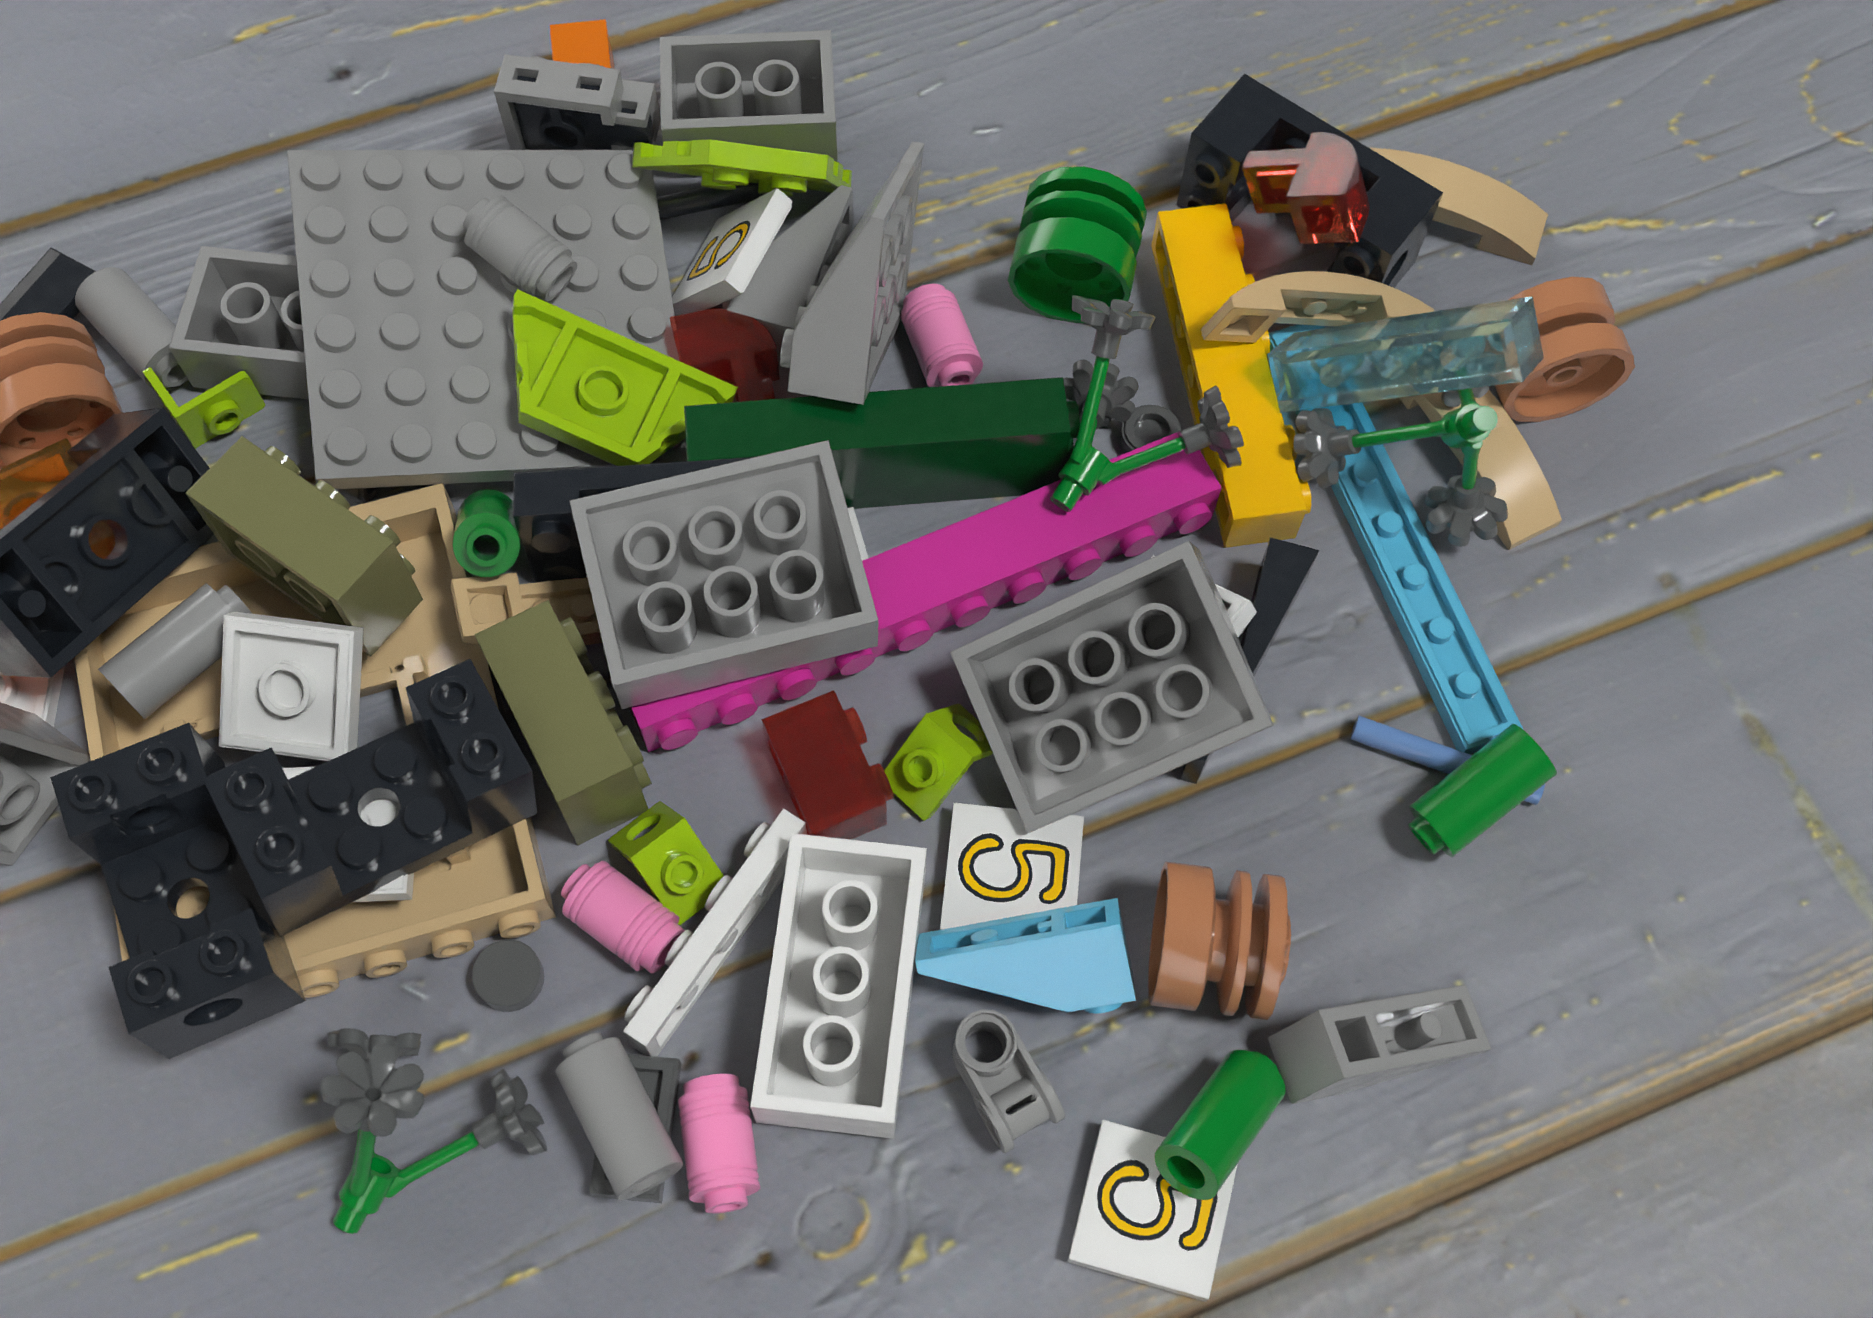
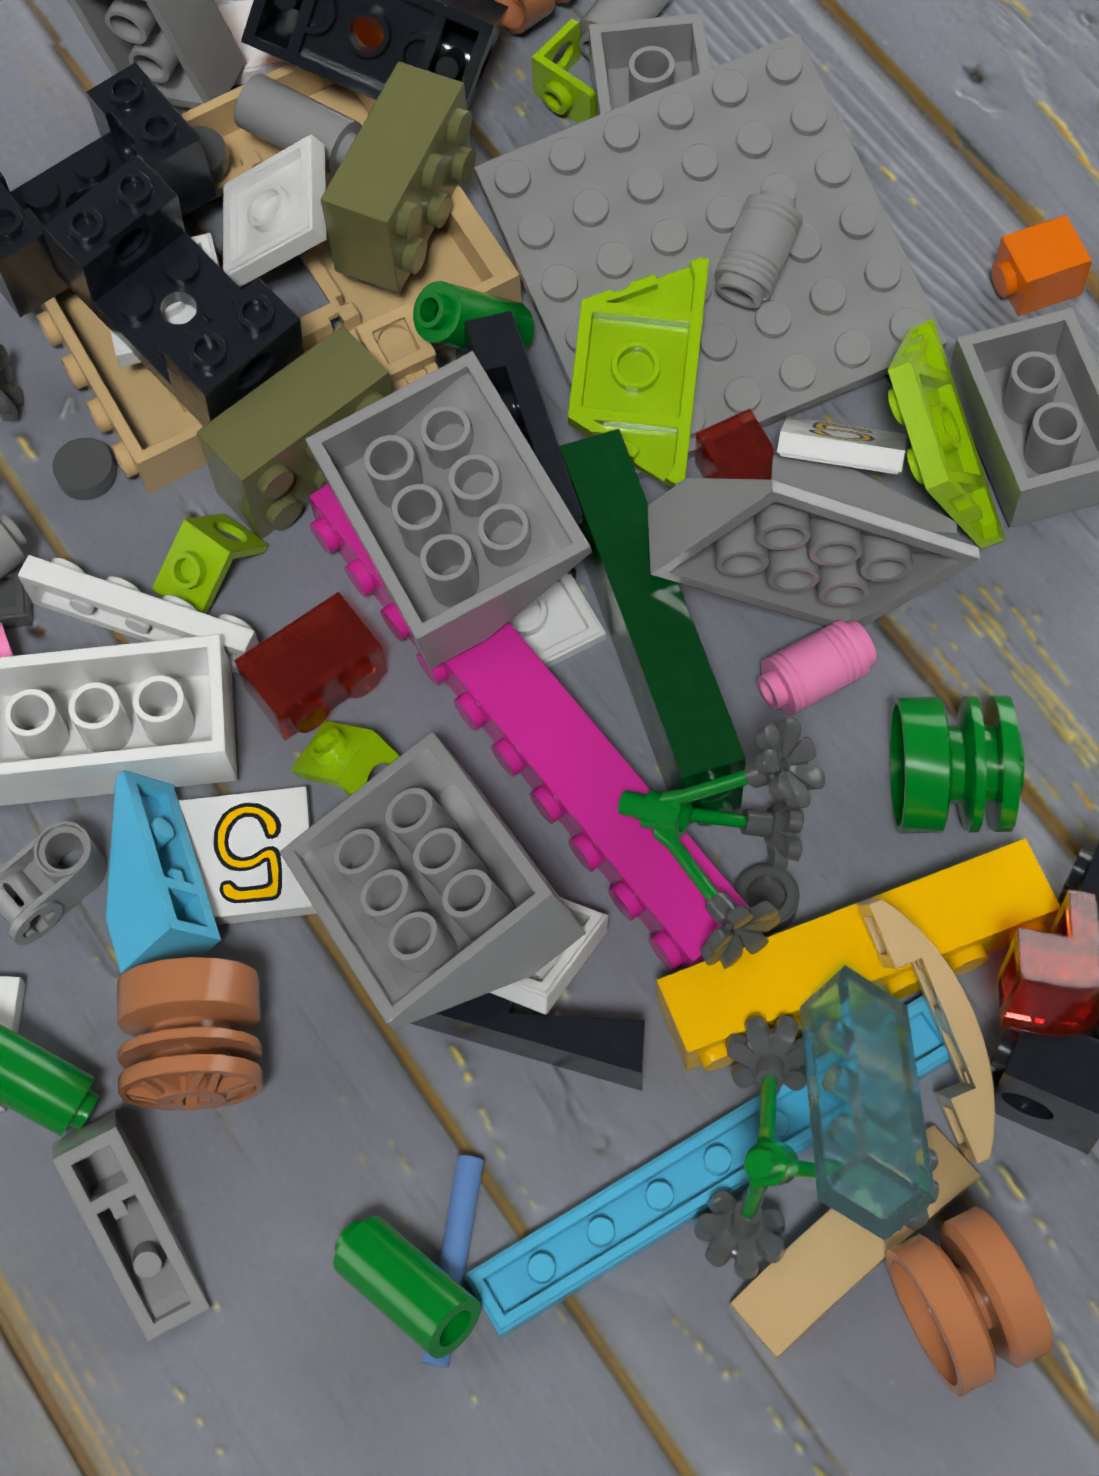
camera: 85 degrees right, 0 degrees up
light grey piece [494,54,661,150] -> none
bright pink head [561,861,685,974] -> none

